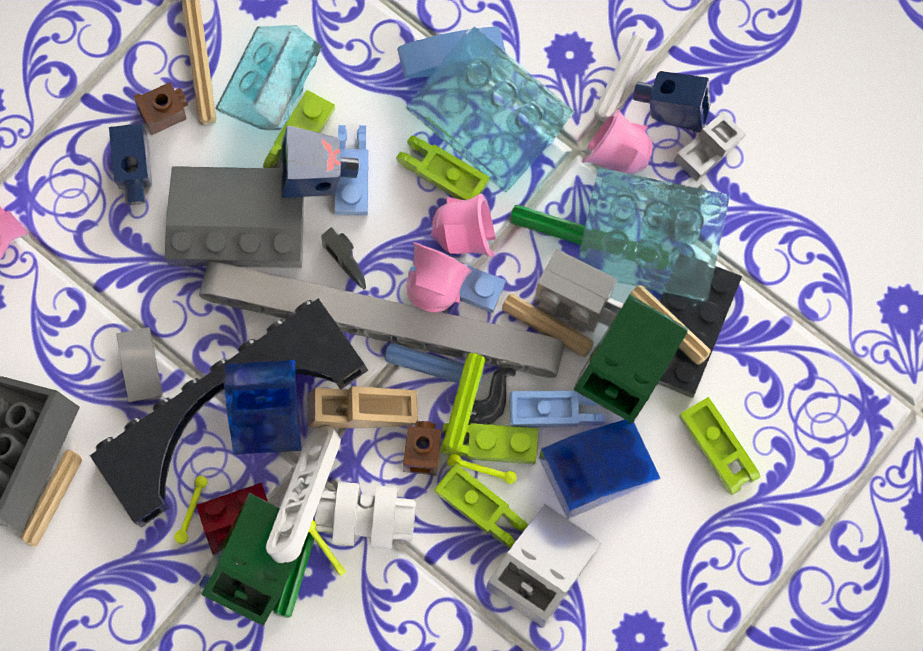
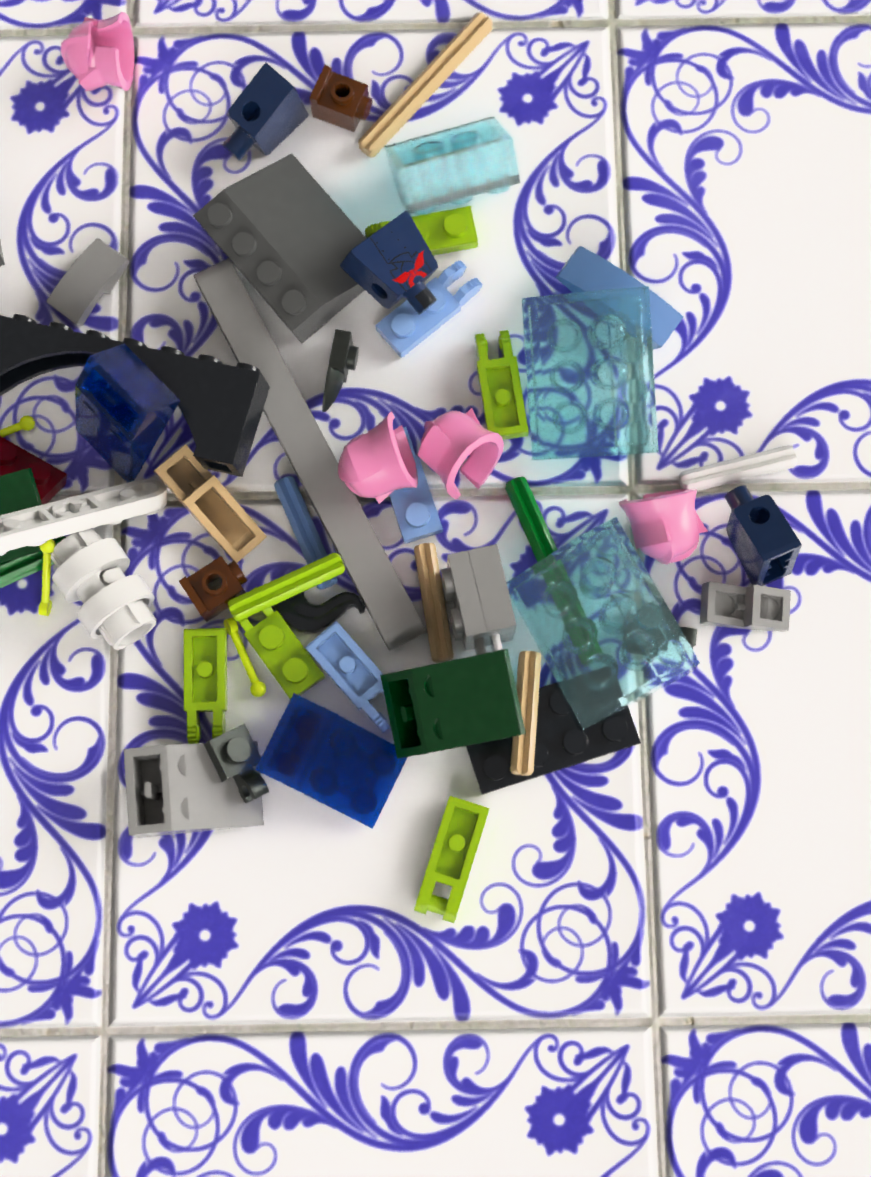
camera: 55 degrees right, 5 degrees up
none -> pearl dark grey plate [204,724,269,803]

